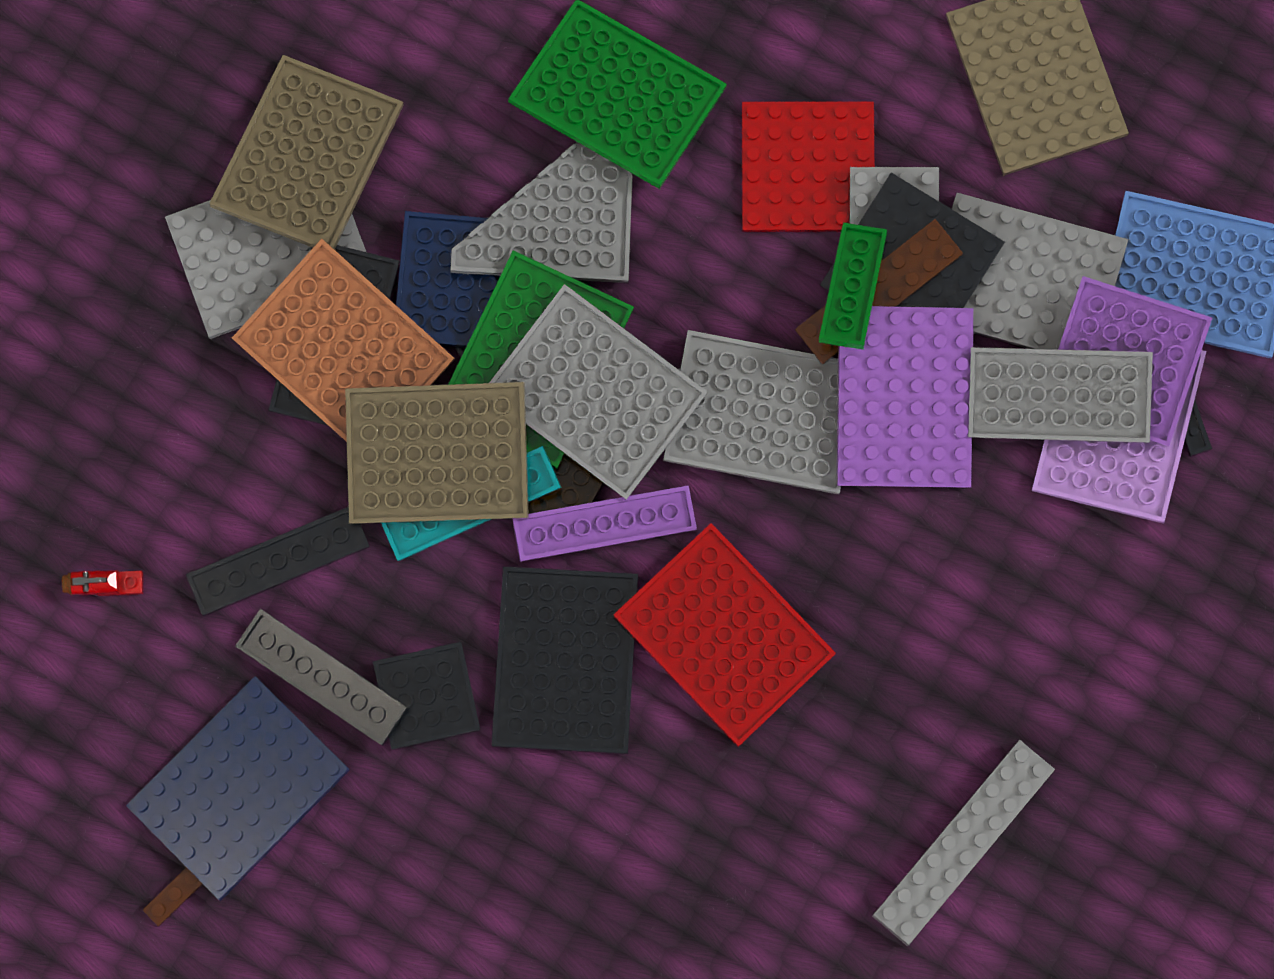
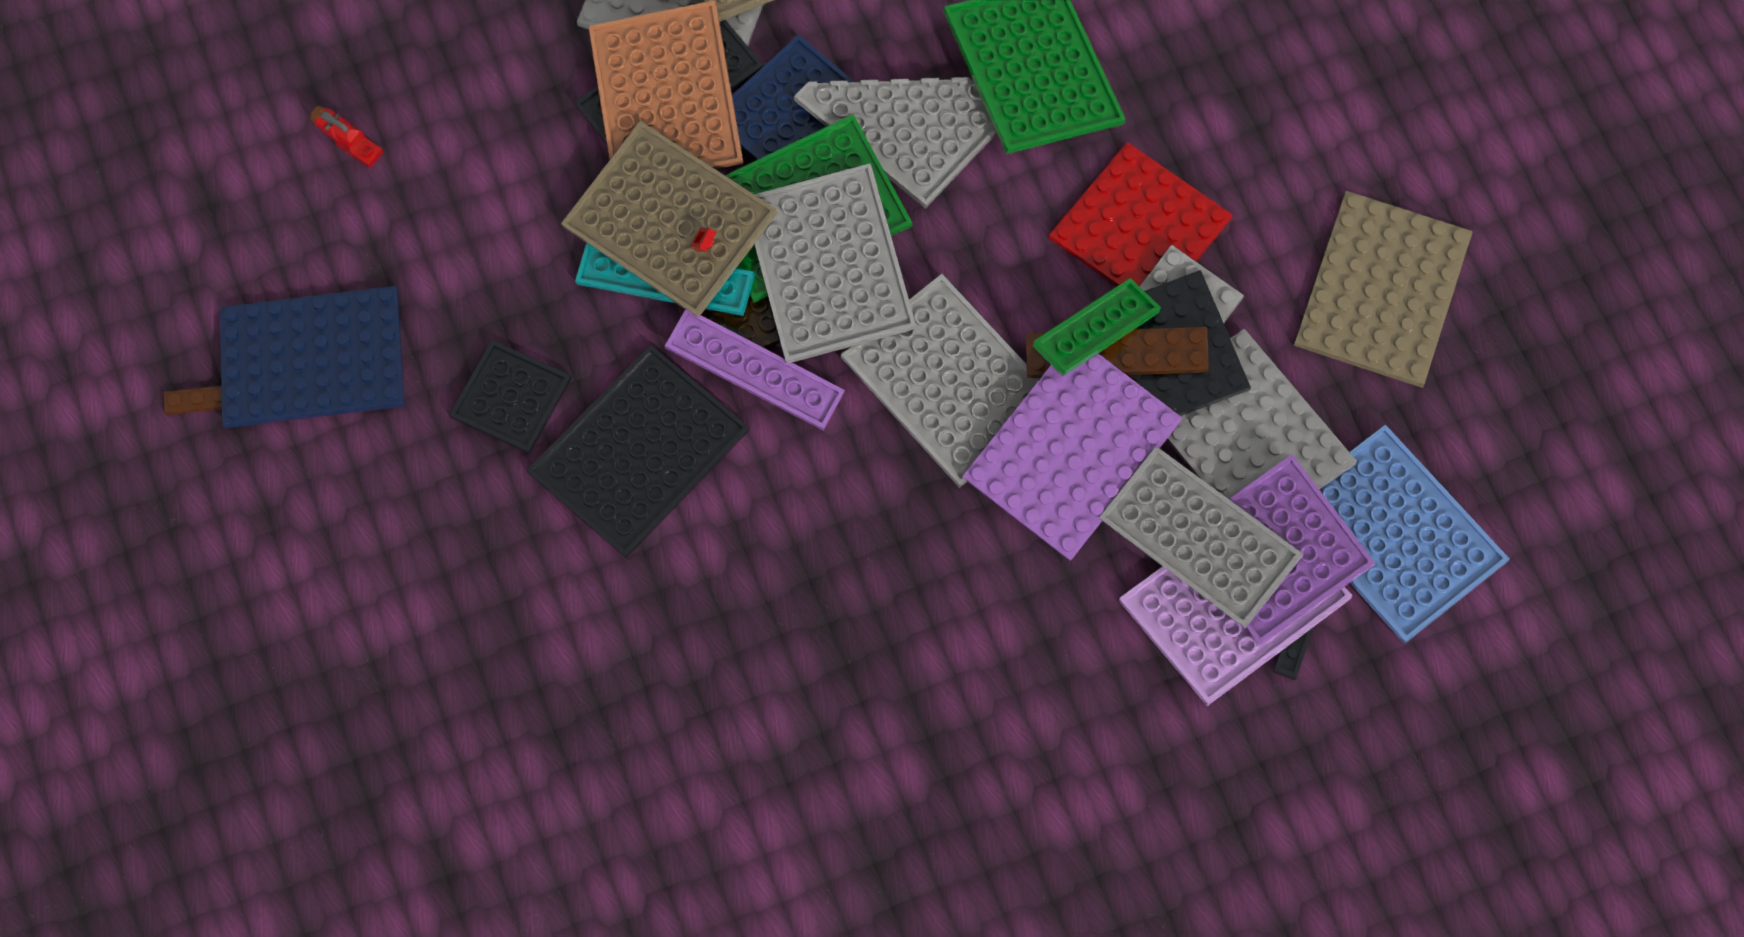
camera: 35 degrees right, 10 degrees down
black plate [186,507,370,617] -> none
plate [235,609,408,746] -> none
red plate [613,523,836,747] -> none
light grey brick [872,740,1055,946] -> none
none -> red plate [690,228,717,252]

